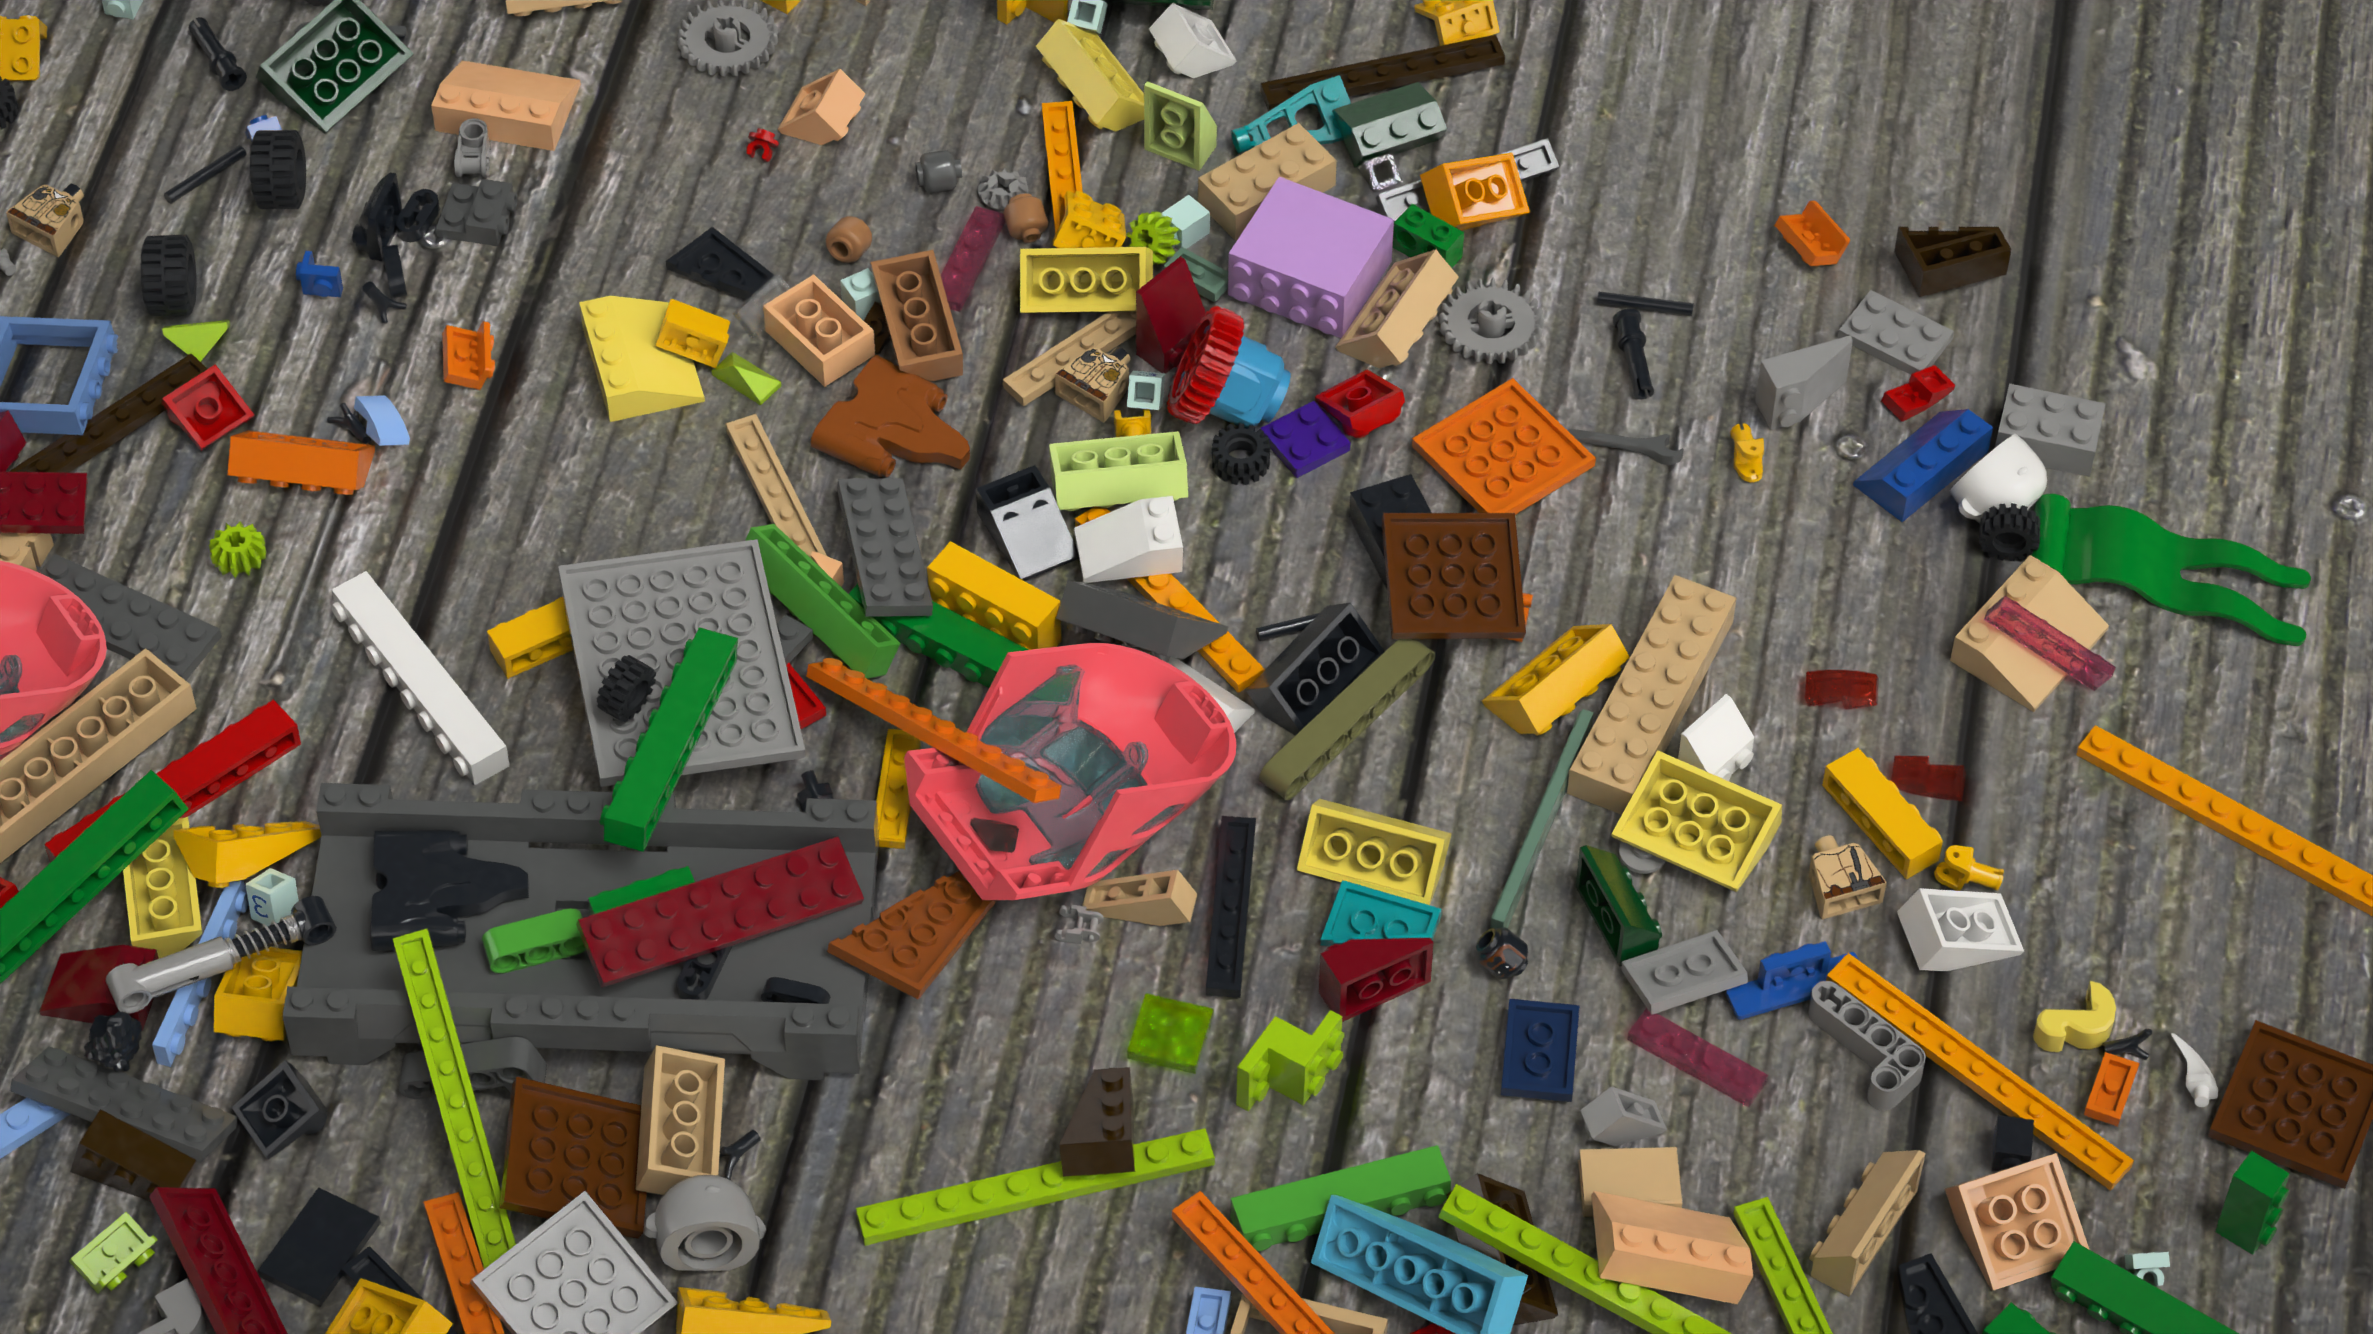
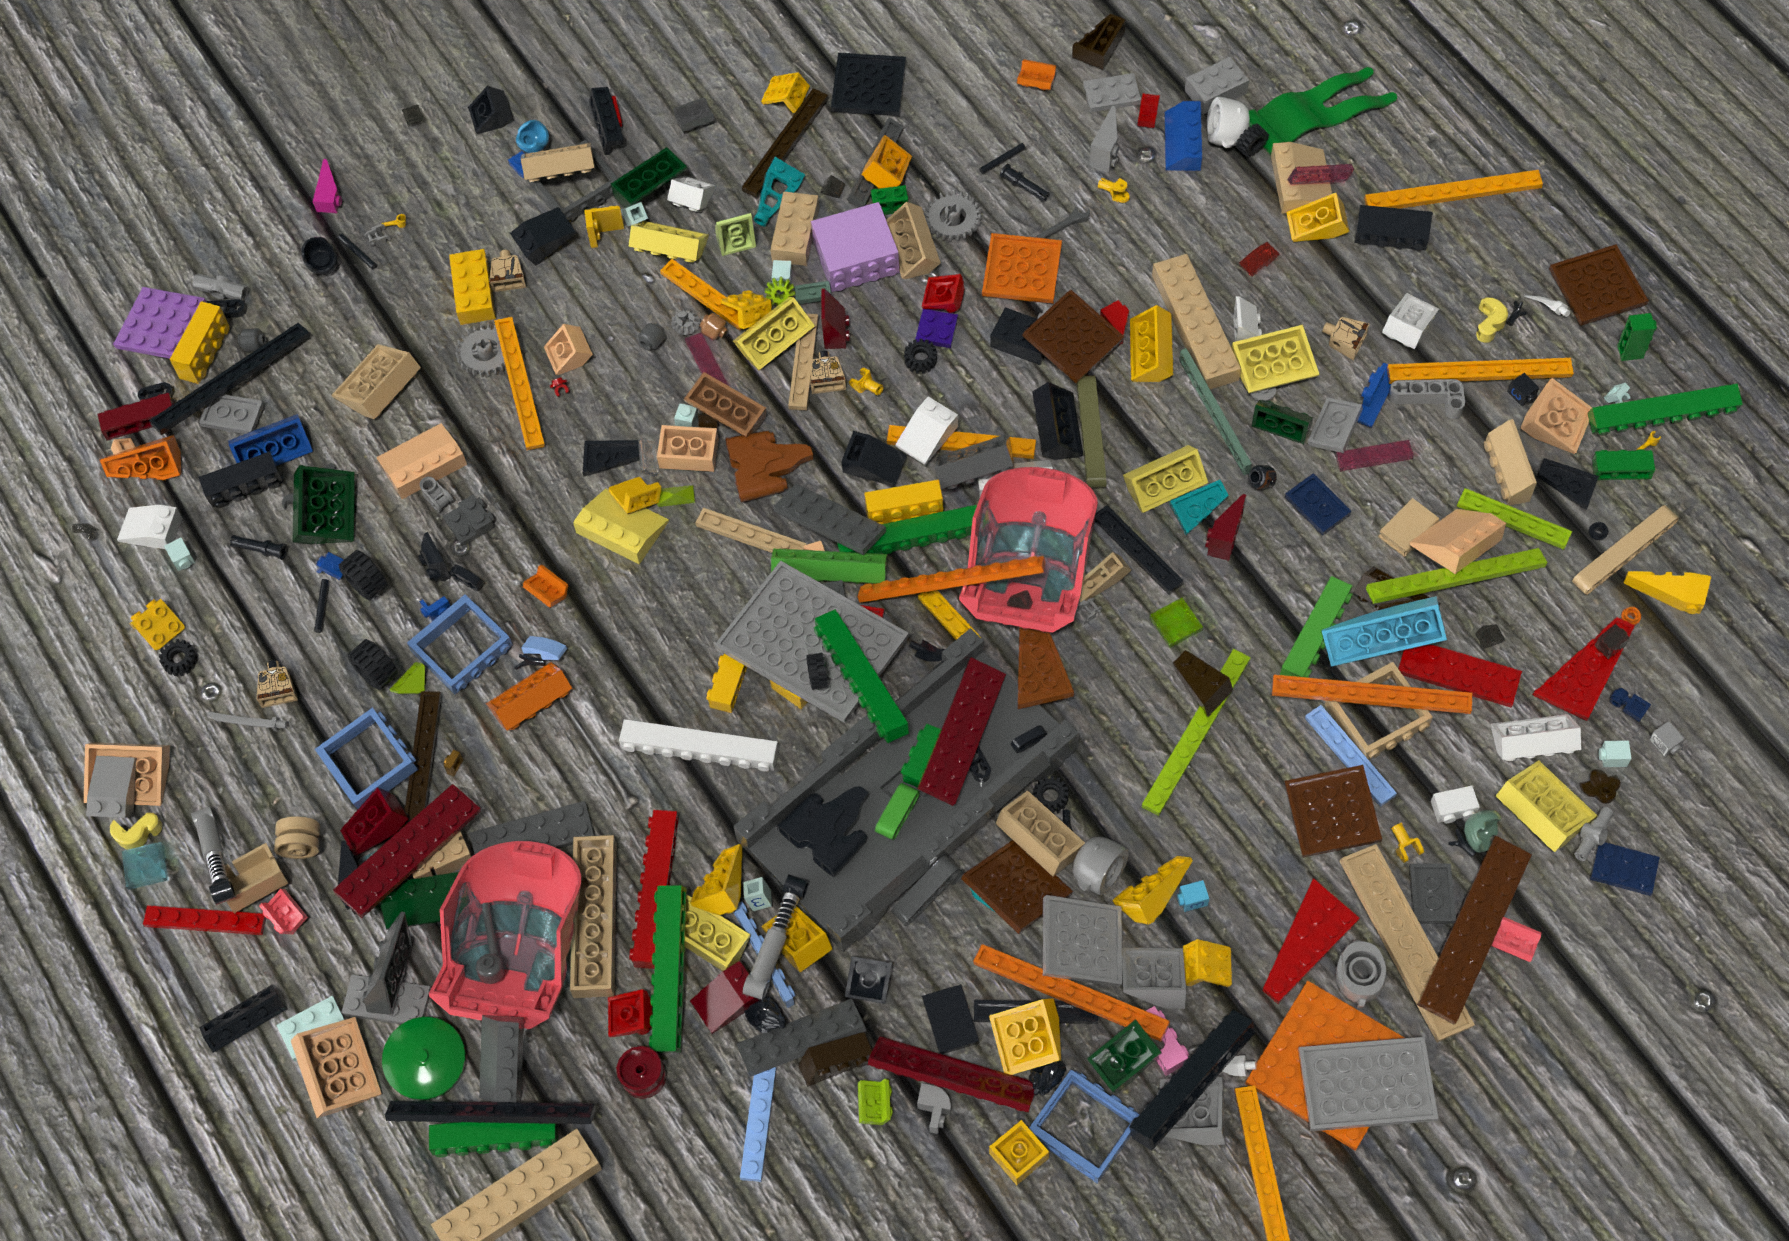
camera: 40 degrees left, 10 degrees up
red slope [161,364,255,451] -> none
lime gear [209,521,267,578] -> none
black bar [362,281,407,323] -> none
lime plate [393,929,516,1269] -> none
black beam [396,189,440,243] -> none
medium nougat head [825,216,872,263] -> none
yellowish green brick [1049,431,1188,511] -> none
light aqua brick [1127,370,1165,410] -> none
piece [1167,306,1291,429] -> none
lime bracket [1236,1010,1344,1111] -> none
black bar [1256,613,1320,641] -> none
dark green slope [1332,82,1448,168] -> none
light grey slope [1580,1087,1667,1146] -> none
yellow brick [1822,748,1943,880] -> none
clear red slope [1891,756,1966,801] -> none
yellow piece [1934,845,2004,891] -> none
orange plate [2084,1052,2140,1127] -> none
none -> medium blue window [407,594,513,695]
none -> pearl gold plate [444,750,463,777]
none -> light orange plate [494,317,545,450]
none -> black plate [831,53,906,116]
none -> black tyre [1033,776,1069,814]
none -> red slope [1100,300,1129,345]
none -> yellow slope [1286,193,1350,242]
none -> black slope [1354,205,1433,250]

